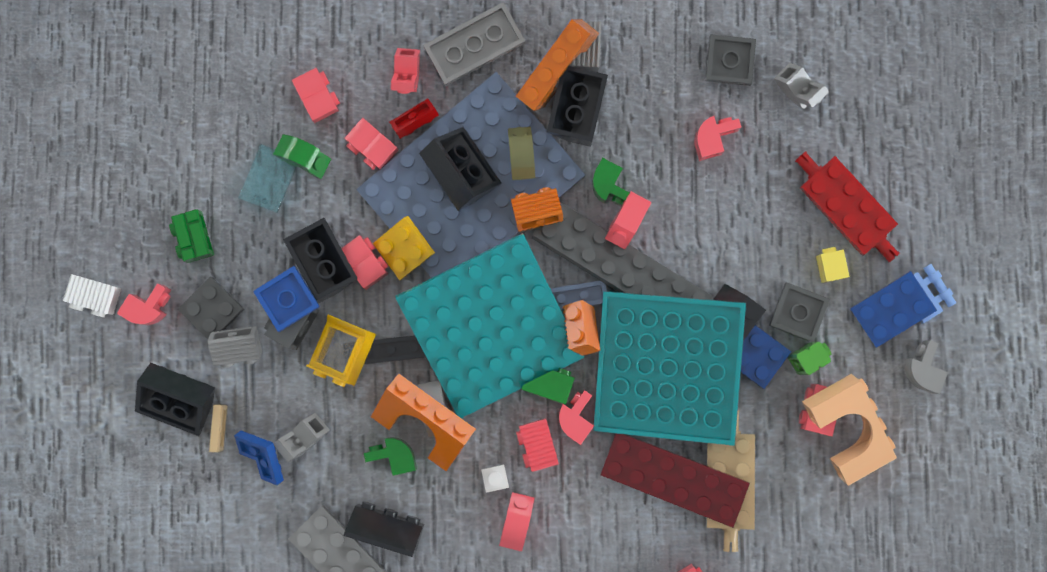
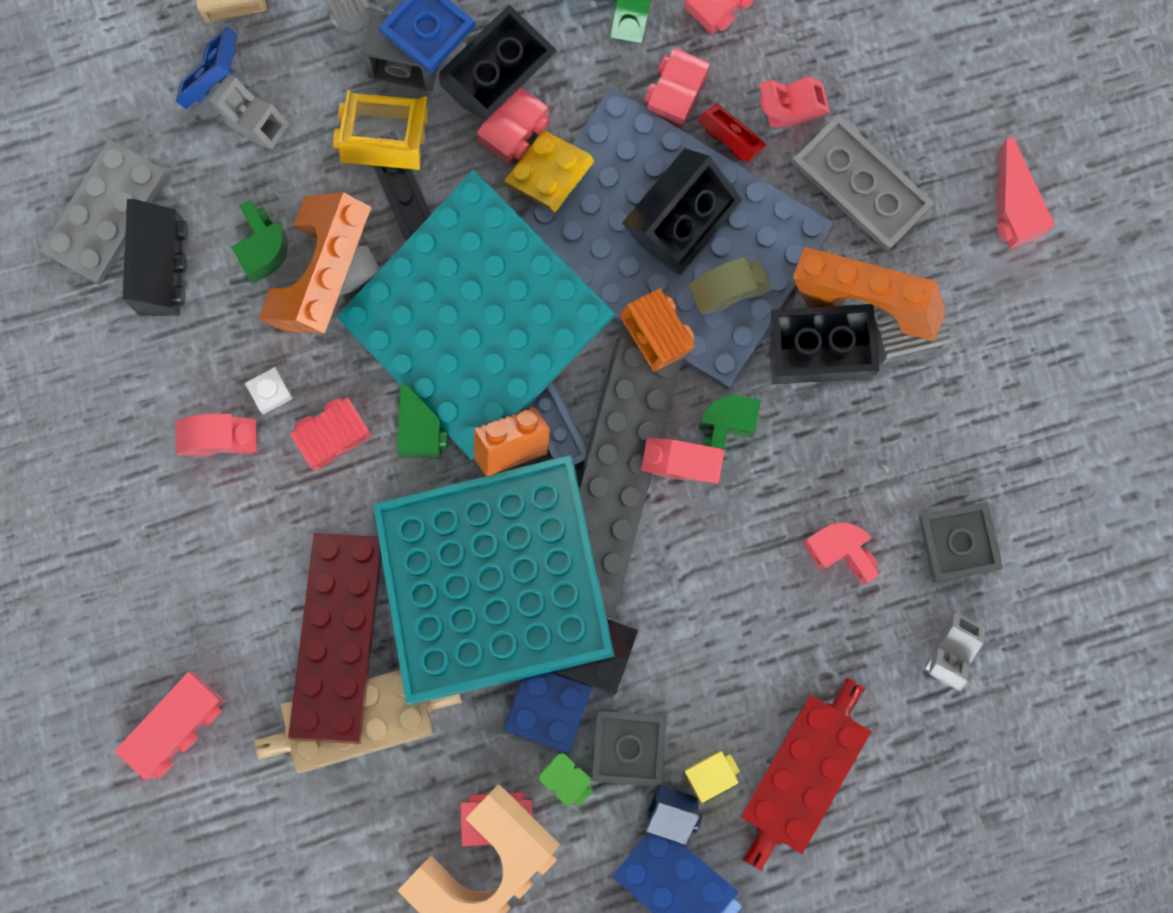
camera: 65 degrees right, 5 degrees down
coral brick [559,390,594,445] -> none
none -> brick [645,784,702,845]

